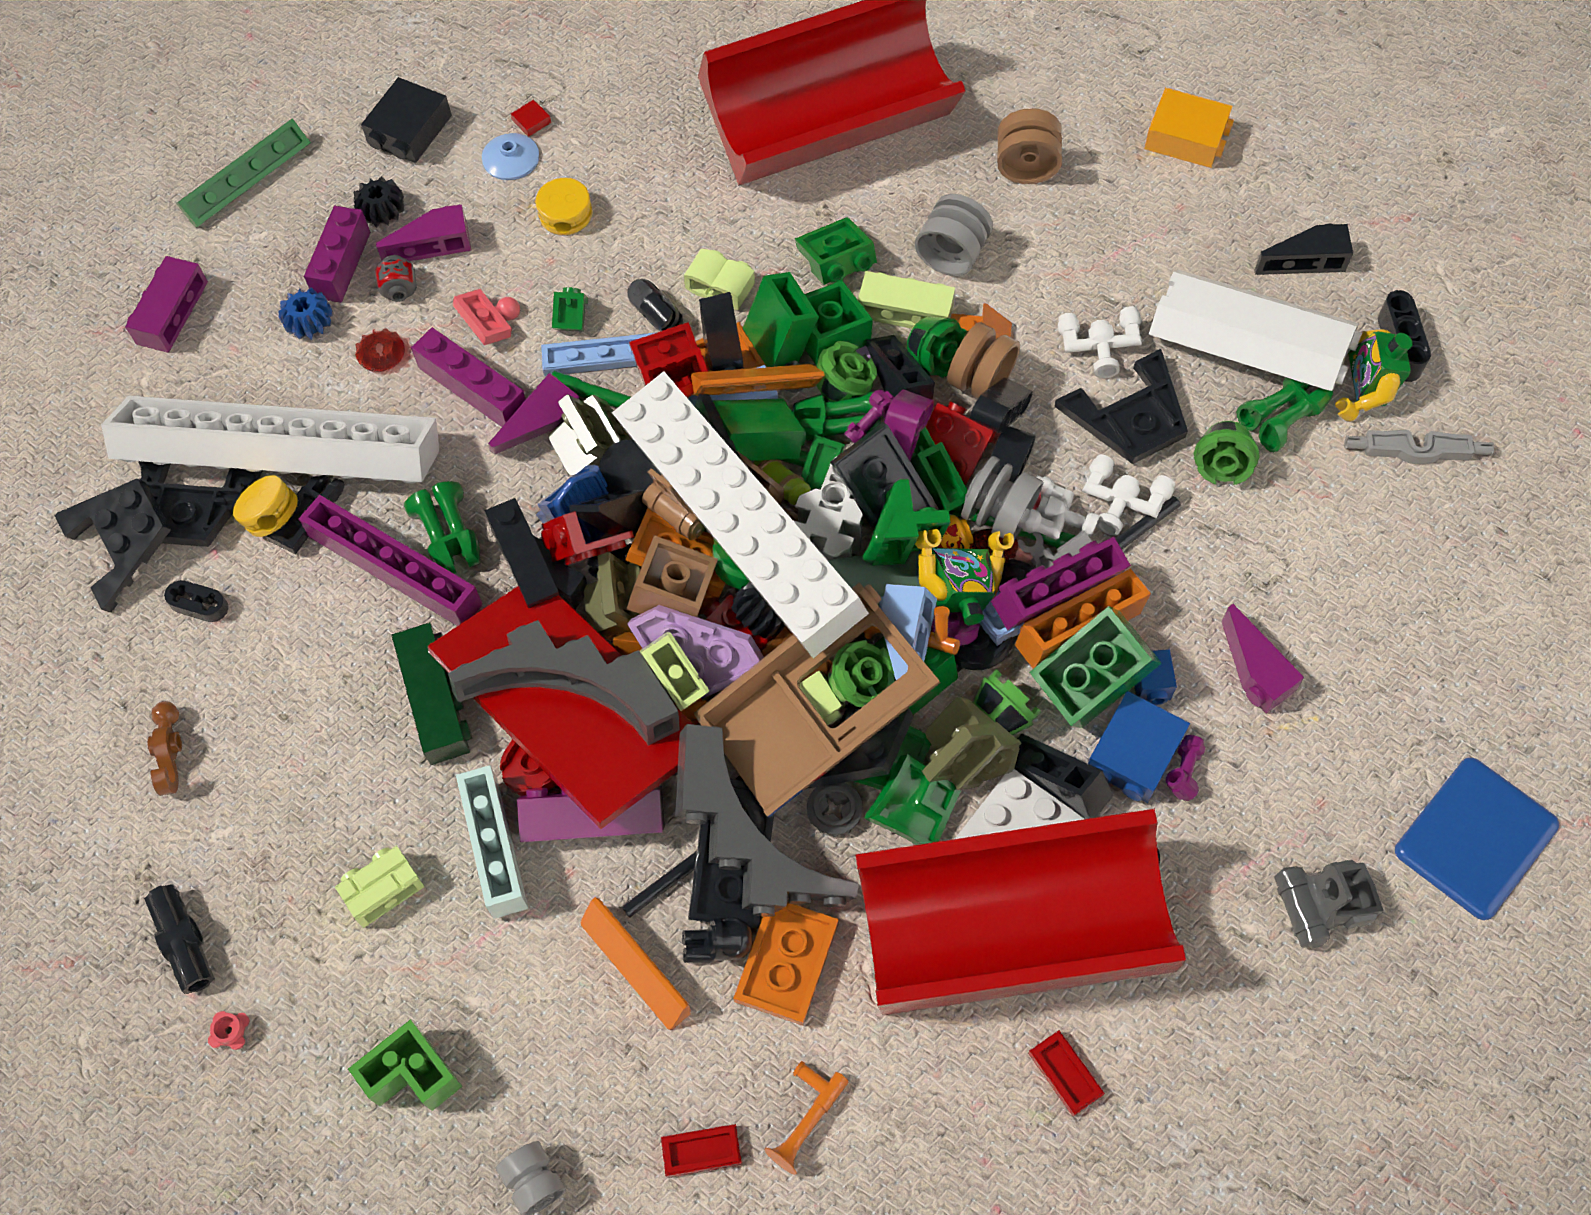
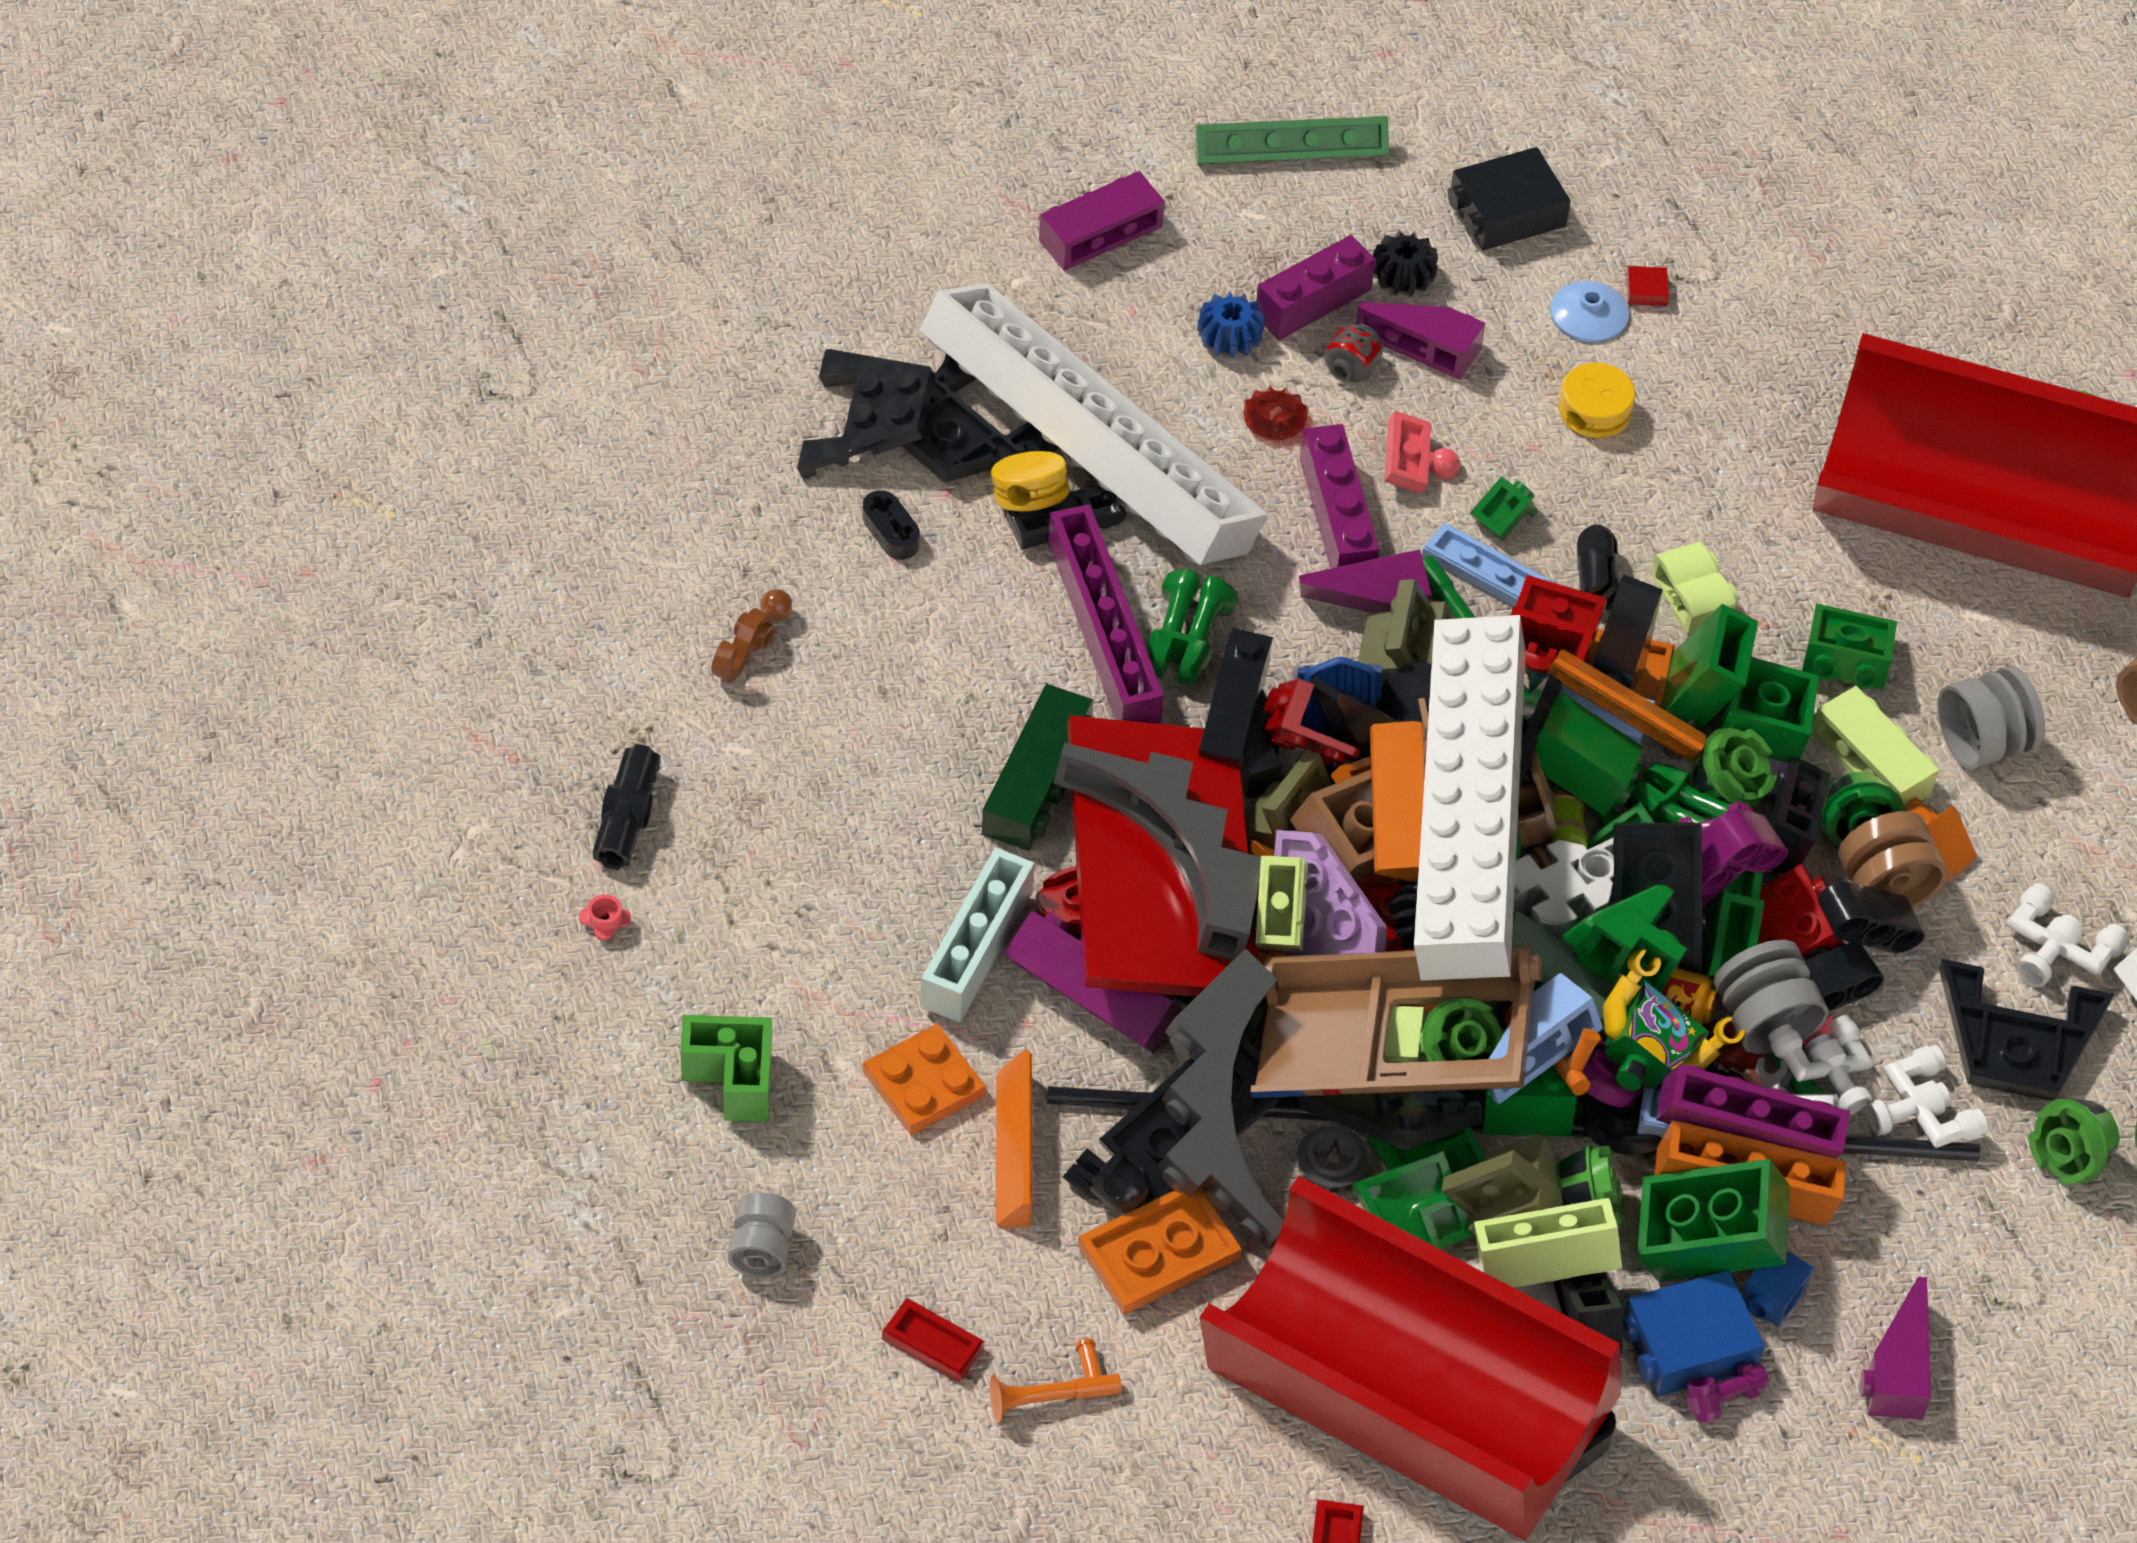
camera: 35 degrees right, 10 degrees down
yellowish green brick [335,845,425,928] -> none
none -> orange plate [863,1023,986,1136]
none -> orange slope [1370,721,1425,882]
none -> yellowish green brick [1474,1198,1622,1288]

